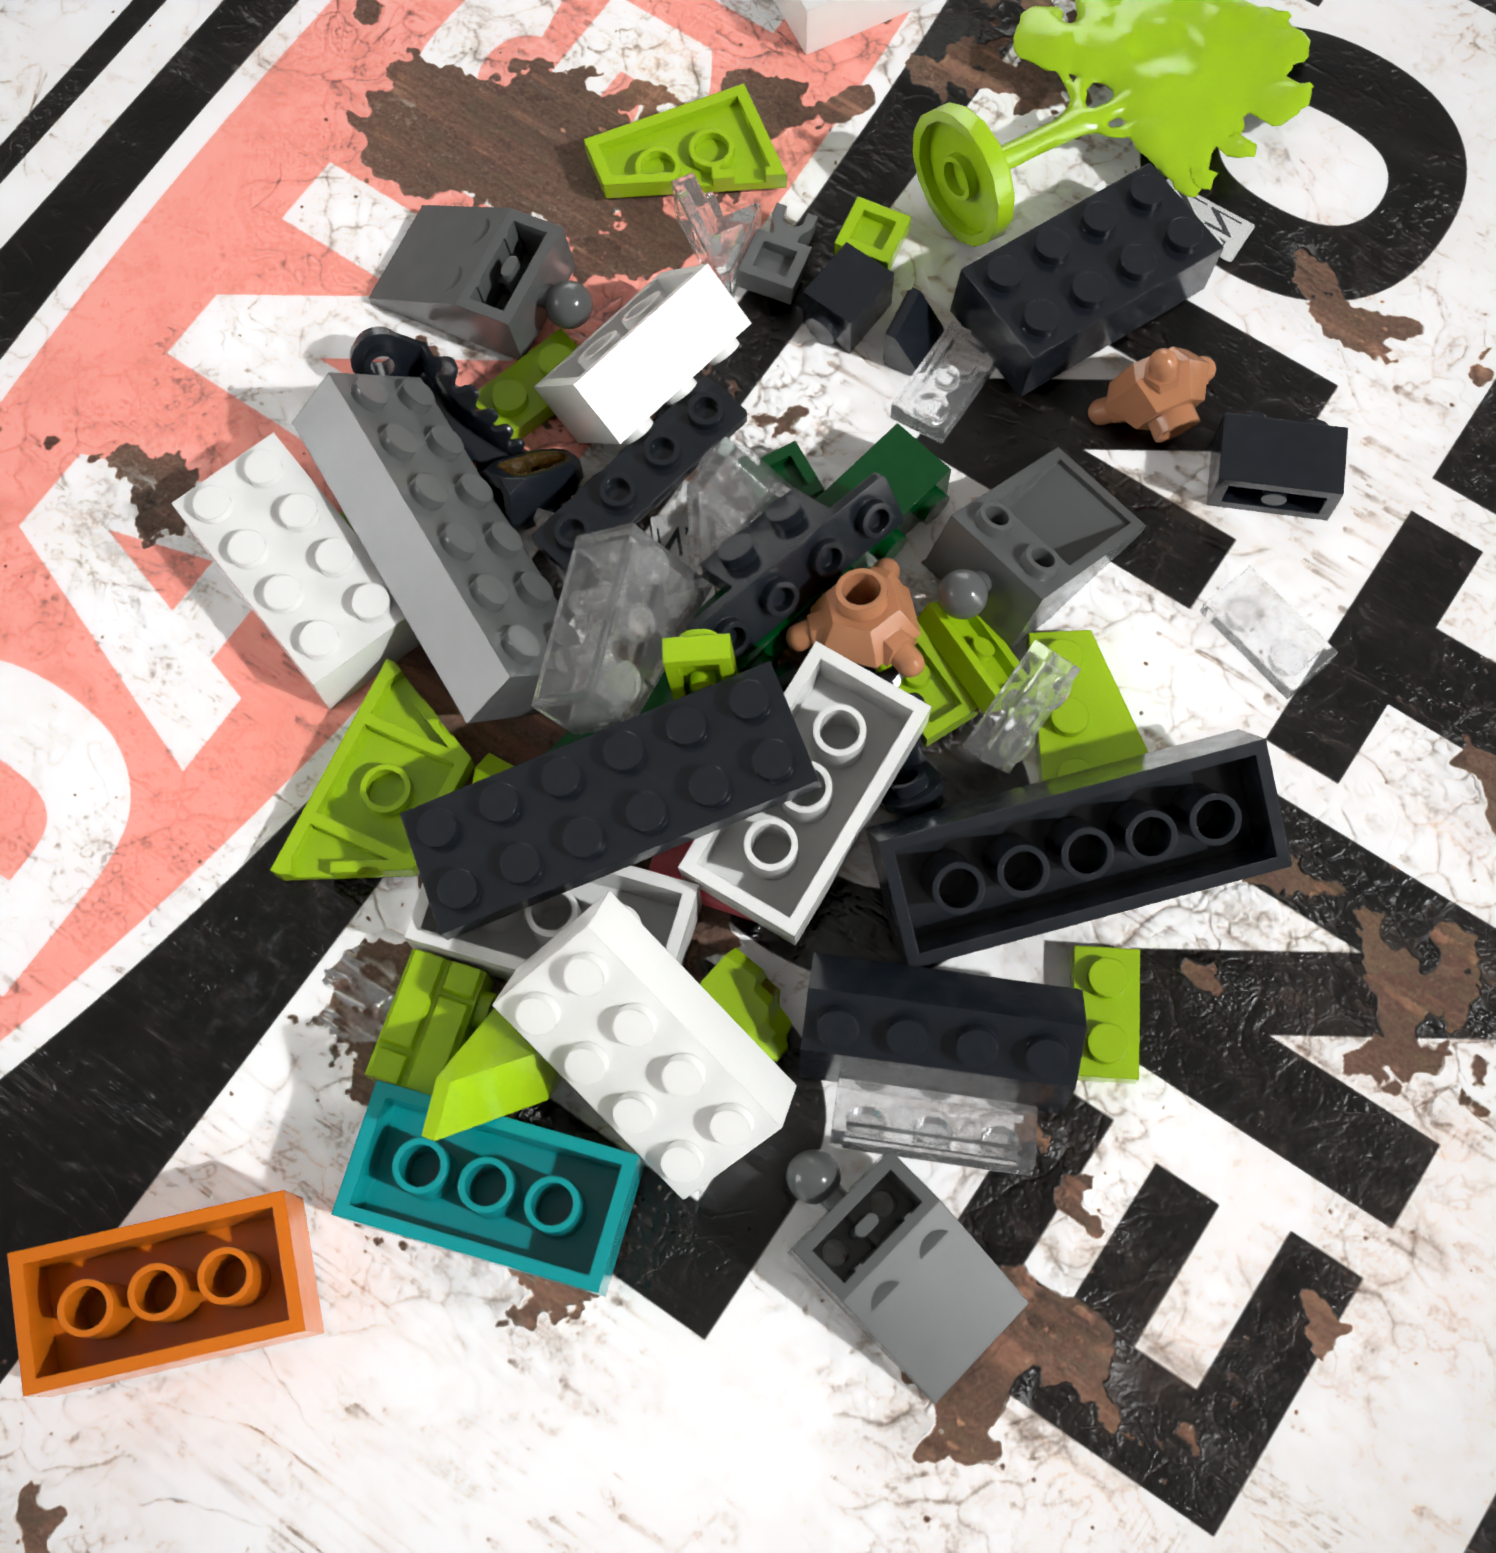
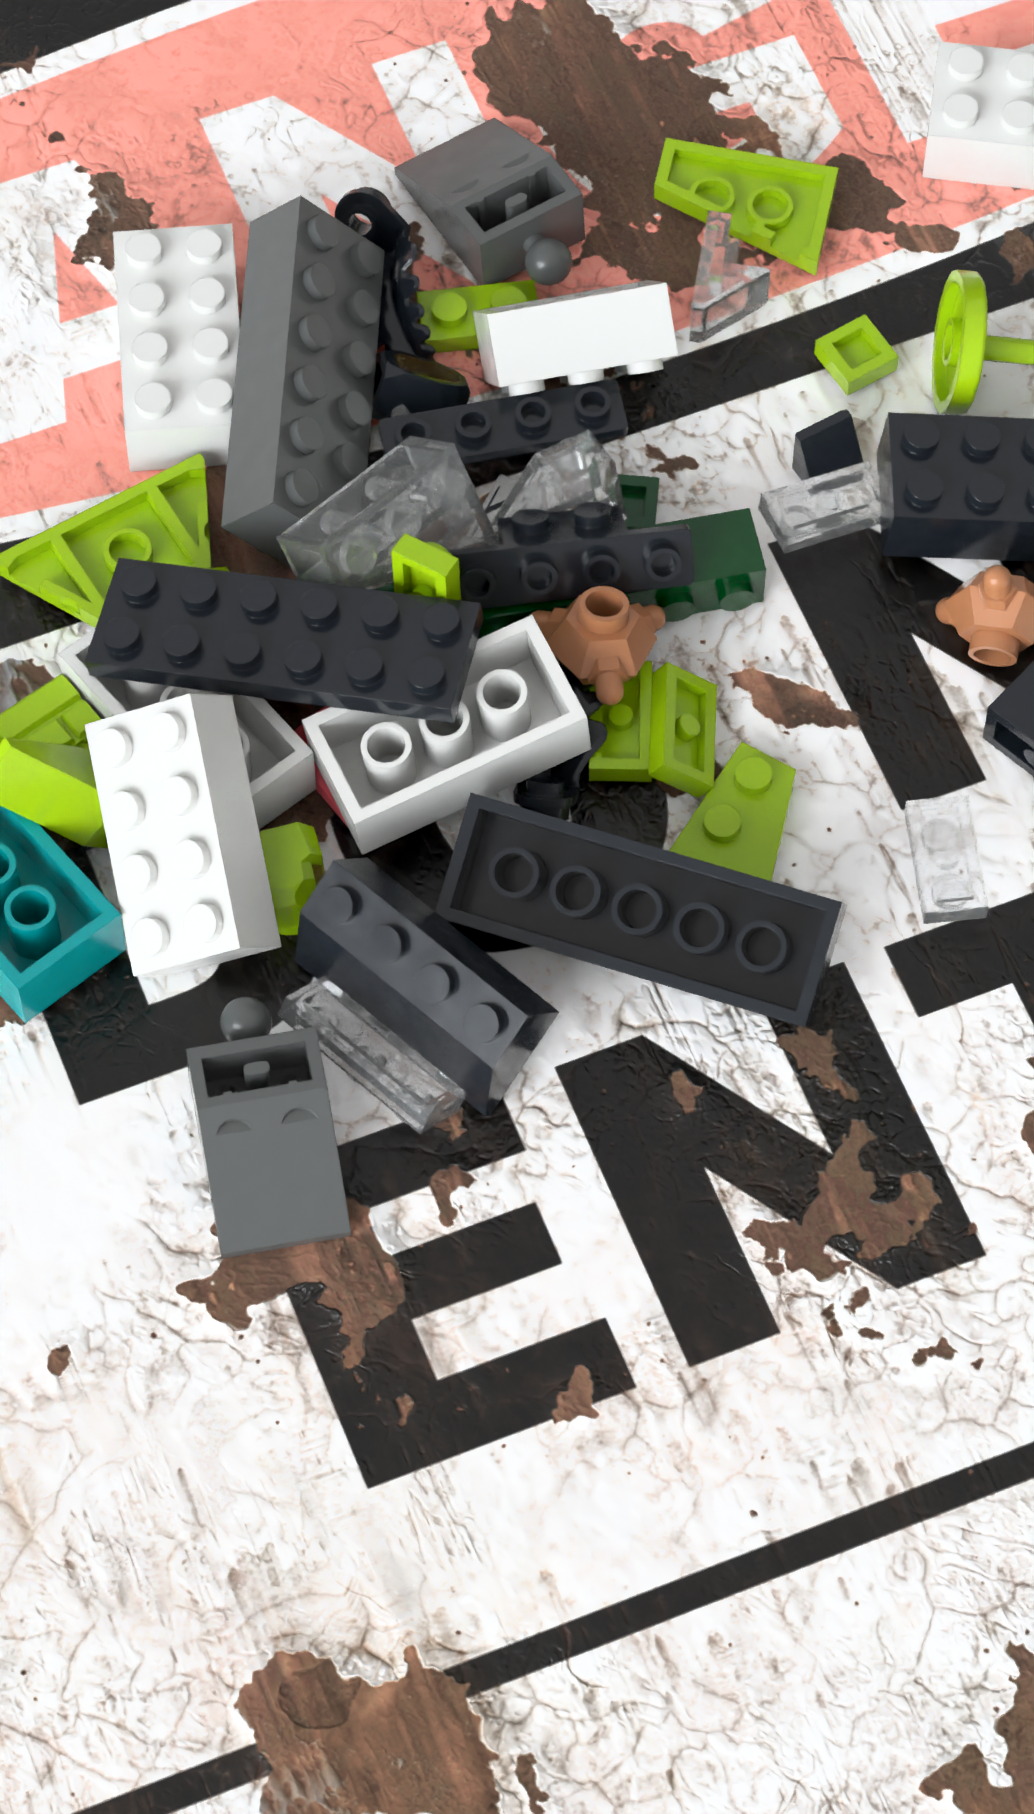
camera: 30 degrees right, 10 degrees down
dark grey plate [735,203,818,304] -> none
black brick [803,242,894,354] -> none
dark grey slope [923,447,1146,647] -> none
clear plate [962,639,1081,774] -> none
lime plate [1070,945,1140,1084] -> none

